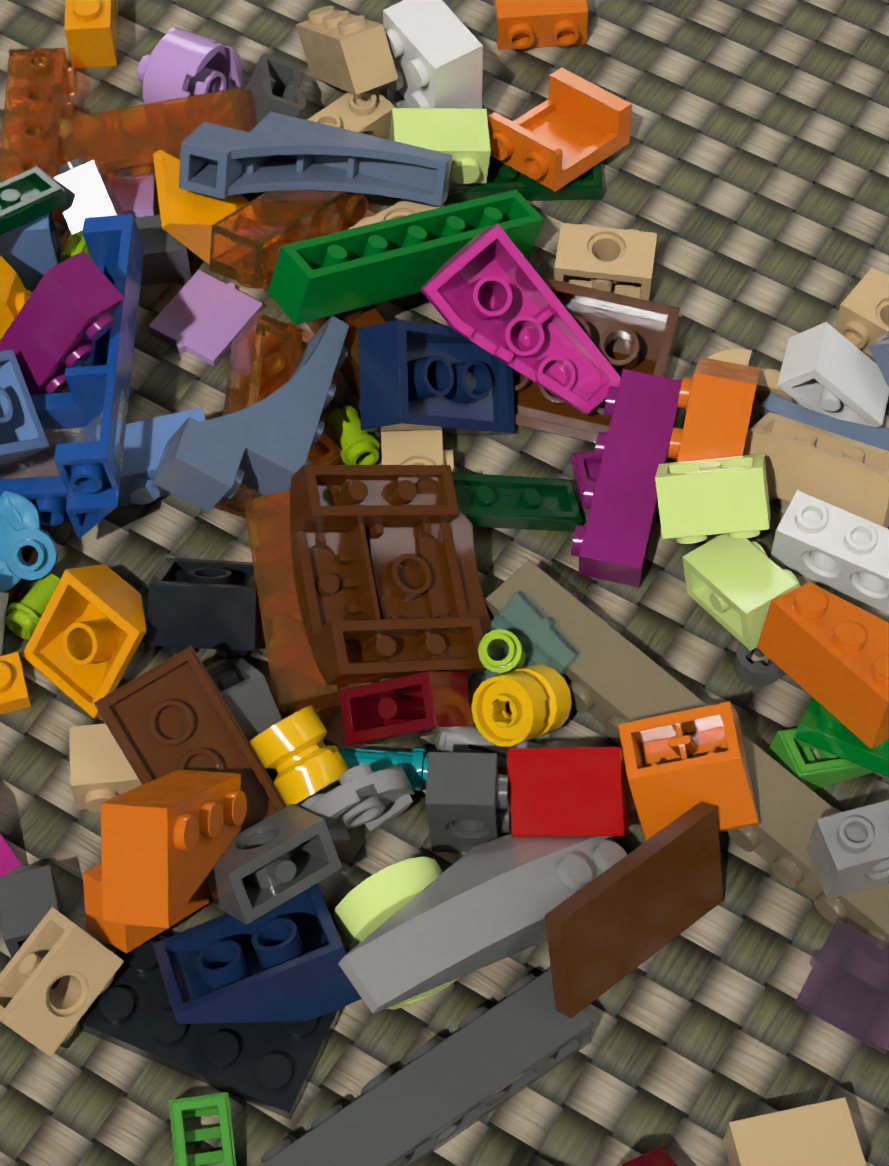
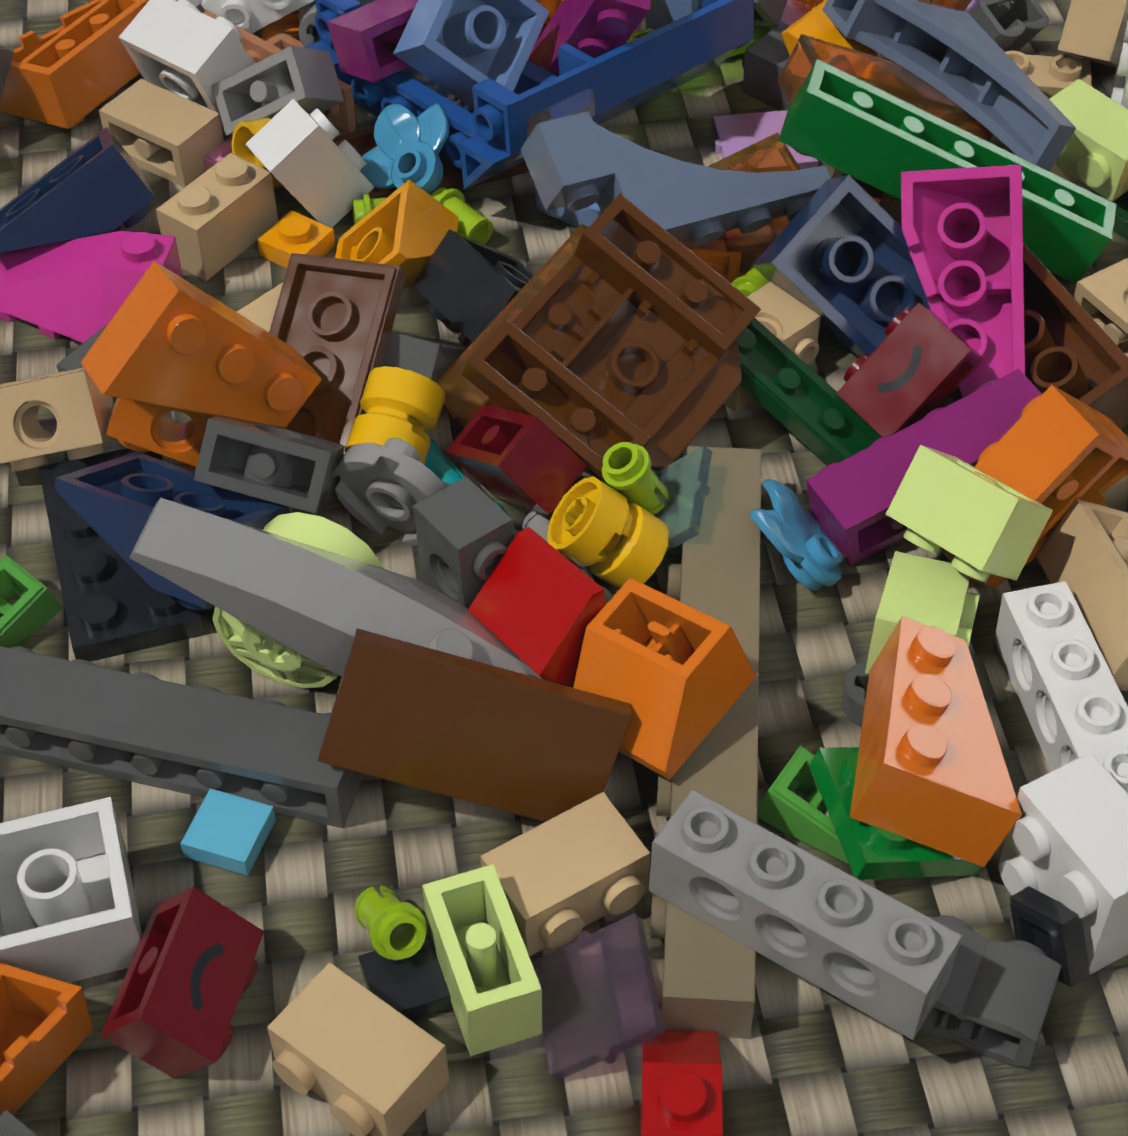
camera: 50 degrees right, 10 degrees down
none -> medium azure tile [180,788,276,876]
none -> lime pin [354,885,427,960]
none -> black tile [358,934,452,1021]
none -> yellowish green brick [422,864,542,1056]
none -> lime pin [431,187,493,245]
none -> tan brick [480,792,650,957]
none -> dark azure plate [749,479,842,591]
none -> dark red brick [836,302,985,437]

